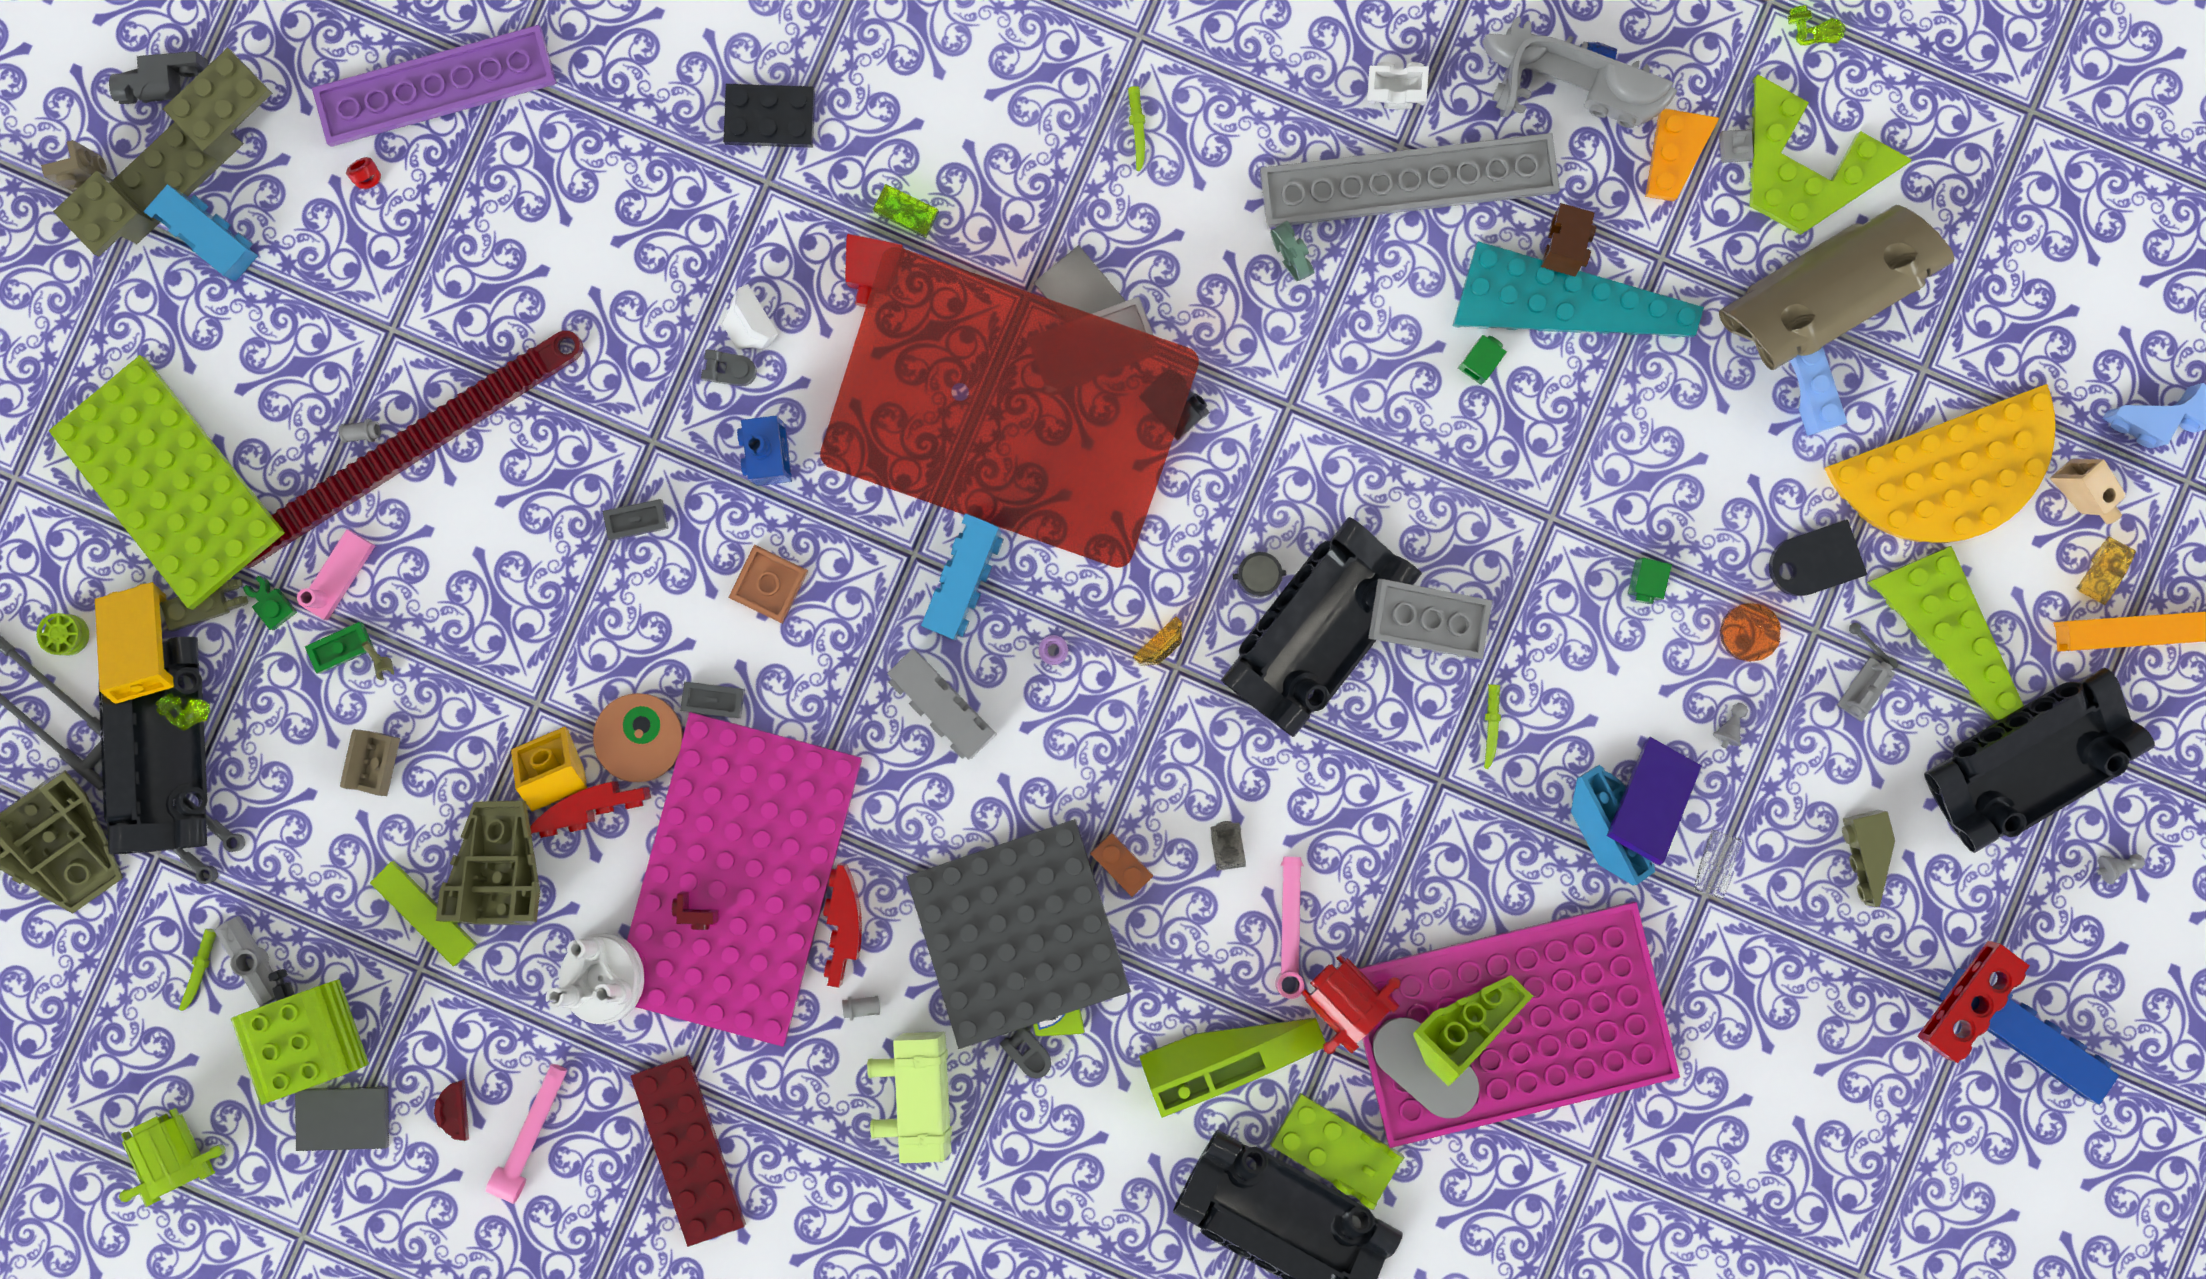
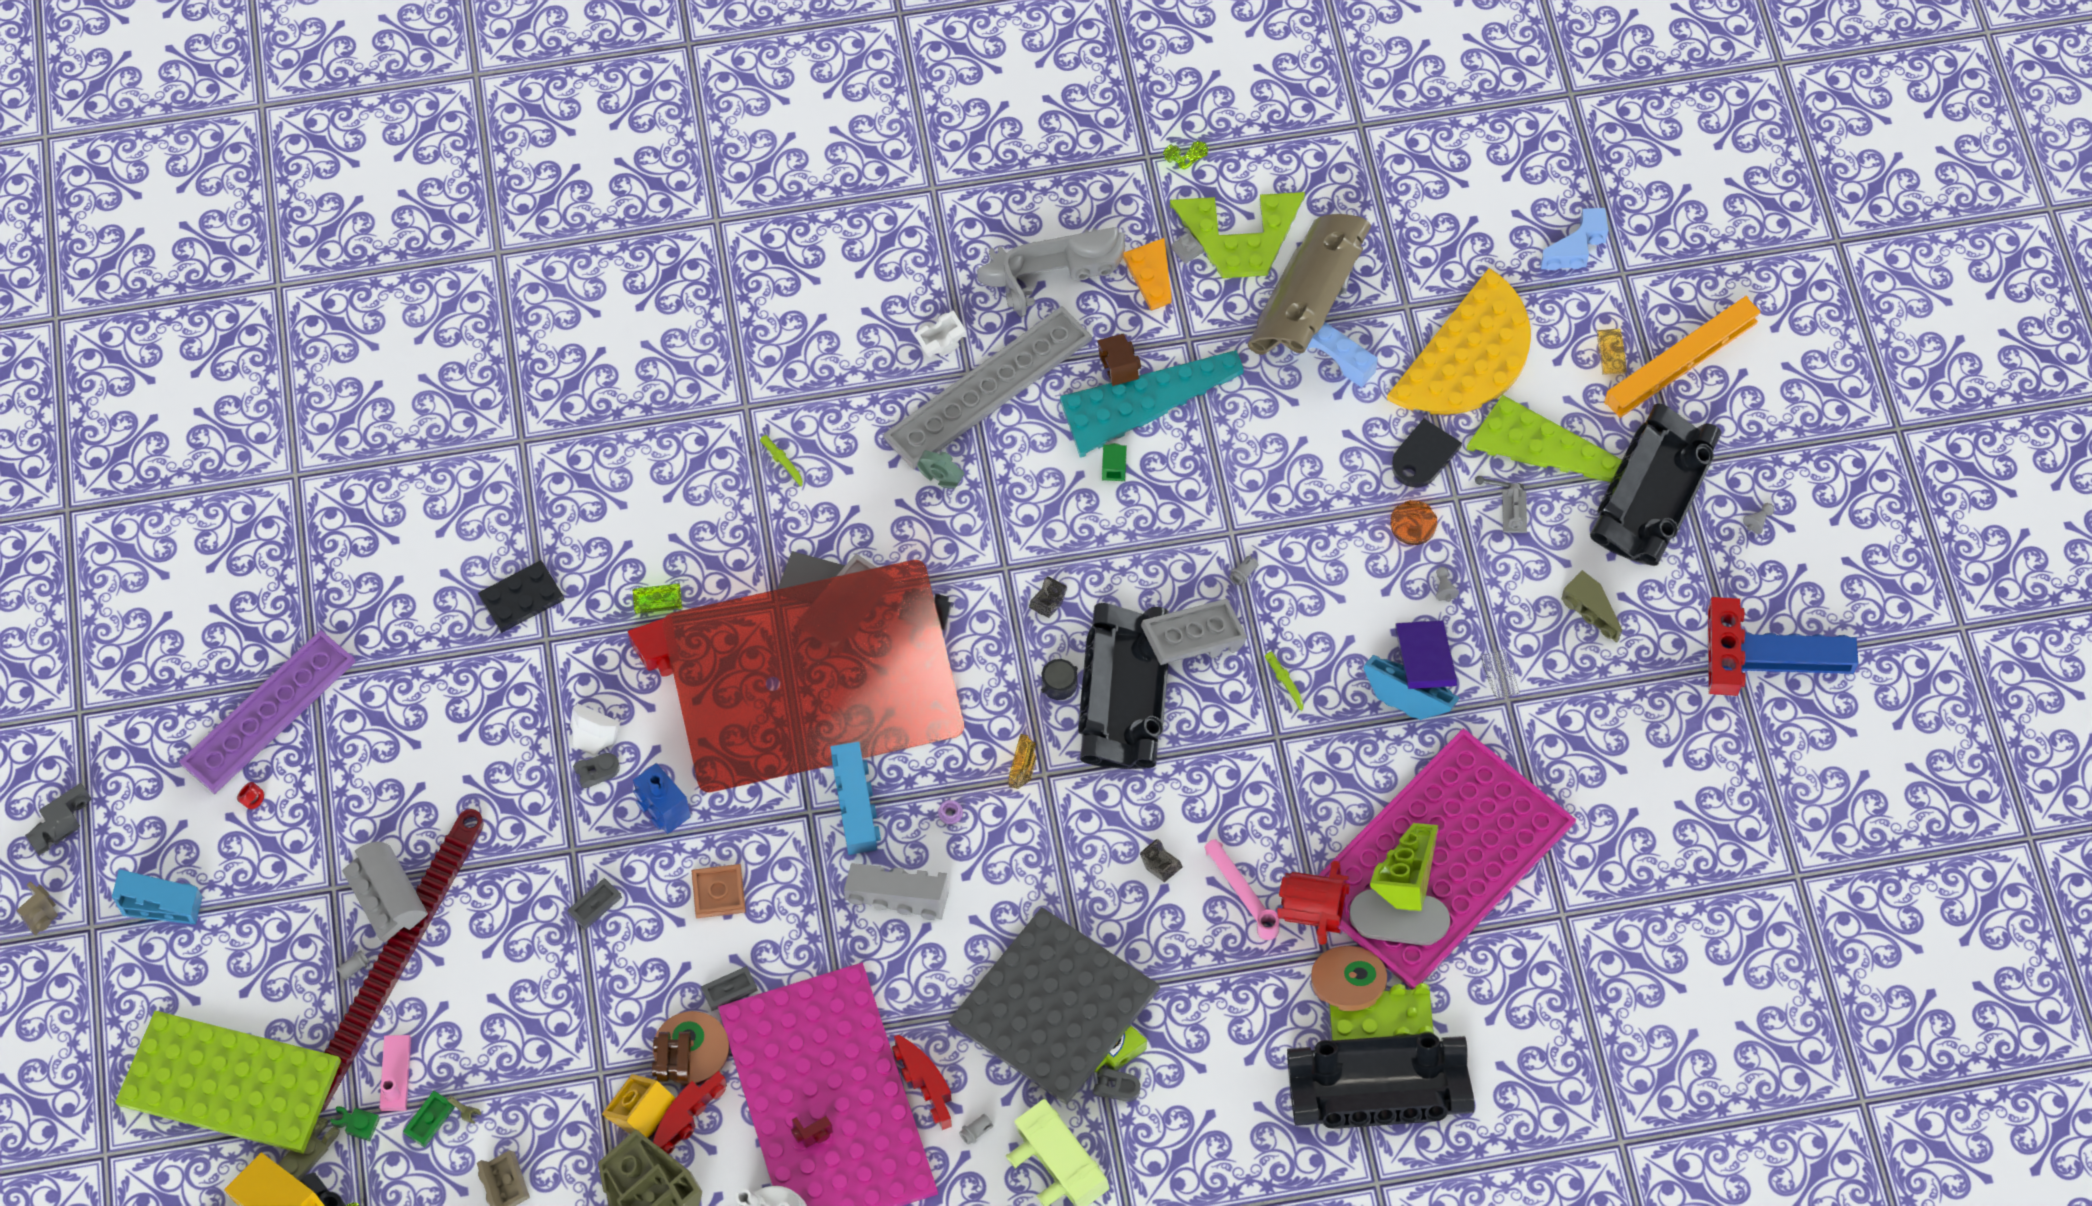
camera: 30 degrees left, 25 degrees down
olive bracket [53,47,273,257] -> none
dark orange brick [1090,831,1153,897] -> none
lime wedge [1139,1017,1325,1118] -> none
green brick [1628,558,1672,604] -> none
tan torso [2050,459,2126,524] -> none
none -> light grey brick [342,842,428,942]
none -> reddish brown brick [652,1032,691,1082]
none -> clear smoke bracket [1029,576,1067,618]
none -> light grey pin [1230,556,1259,585]
none -> nougat tile [1311,946,1387,1011]

